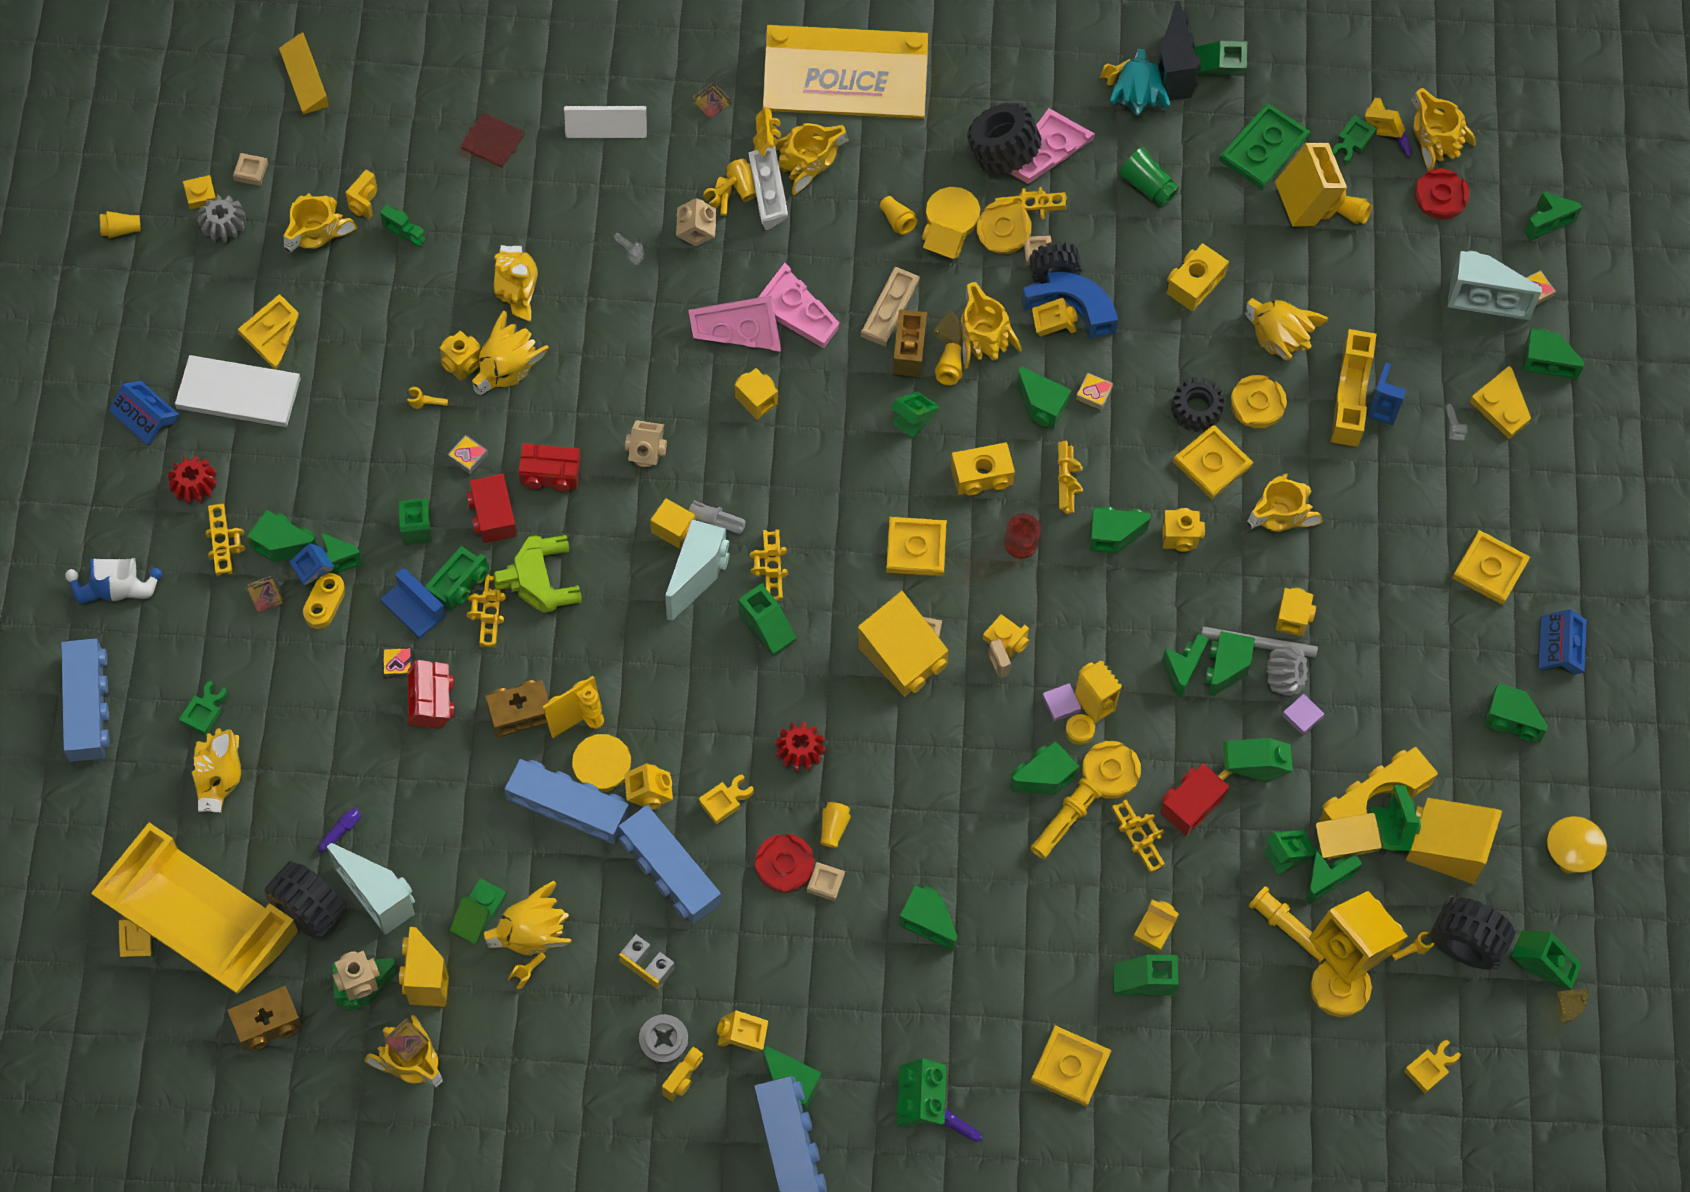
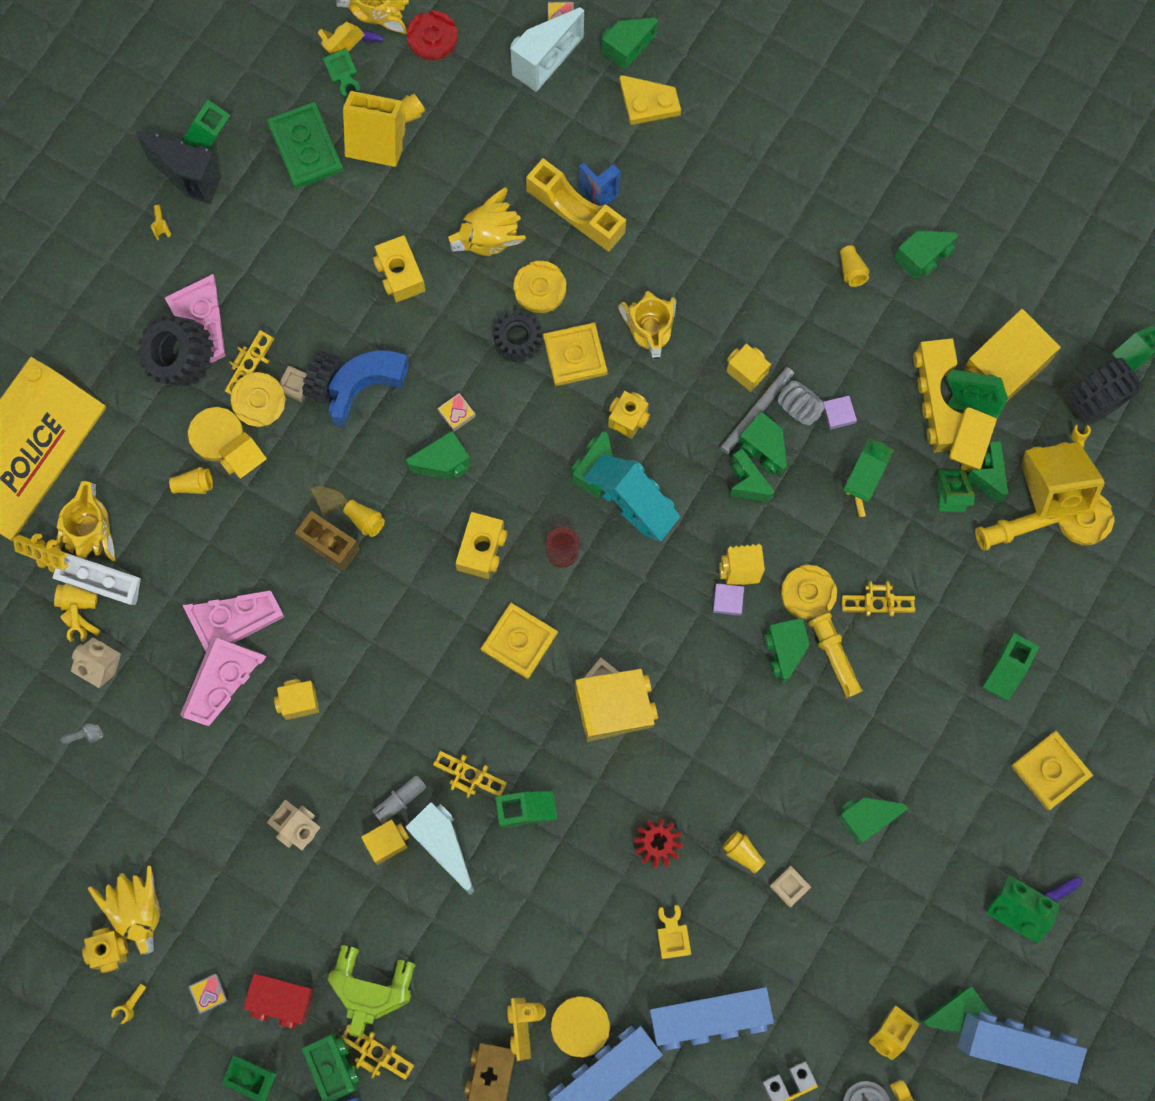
camera: 60 degrees left, 10 degrees up
yellow piece [494,245,538,322] -> none
red brick [519,444,581,492] -> none
yellow brick [624,763,673,810] -> none
red tile [755,834,815,893] -> none
tan tile [861,267,920,347] -> none
green slope [891,392,940,437] -> none
yellow piece [961,282,1022,369] -> none
yellow bracket [982,614,1030,659] -> none
tan tile [988,639,1011,679] -> none
yellow bracket [1032,298,1078,337] -> none
yellow piece [1058,441,1083,514] -> none
yellow tile [1065,714,1095,745] -> none
teal piece [1110,49,1170,116] -> none
green plant [1118,147,1179,207] -> none
yellow bracket [1133,900,1179,953] -> none
red brick [1160,763,1230,837] -> none
clear hand [1445,404,1468,441] -> none
yellow tile [1452,530,1530,605] -> none
blue panel [1538,609,1587,675] -> none
yellow dish [1546,816,1607,874] -> none
none -> teal wedge [583,454,681,542]
none -> yellow cone [839,246,870,287]

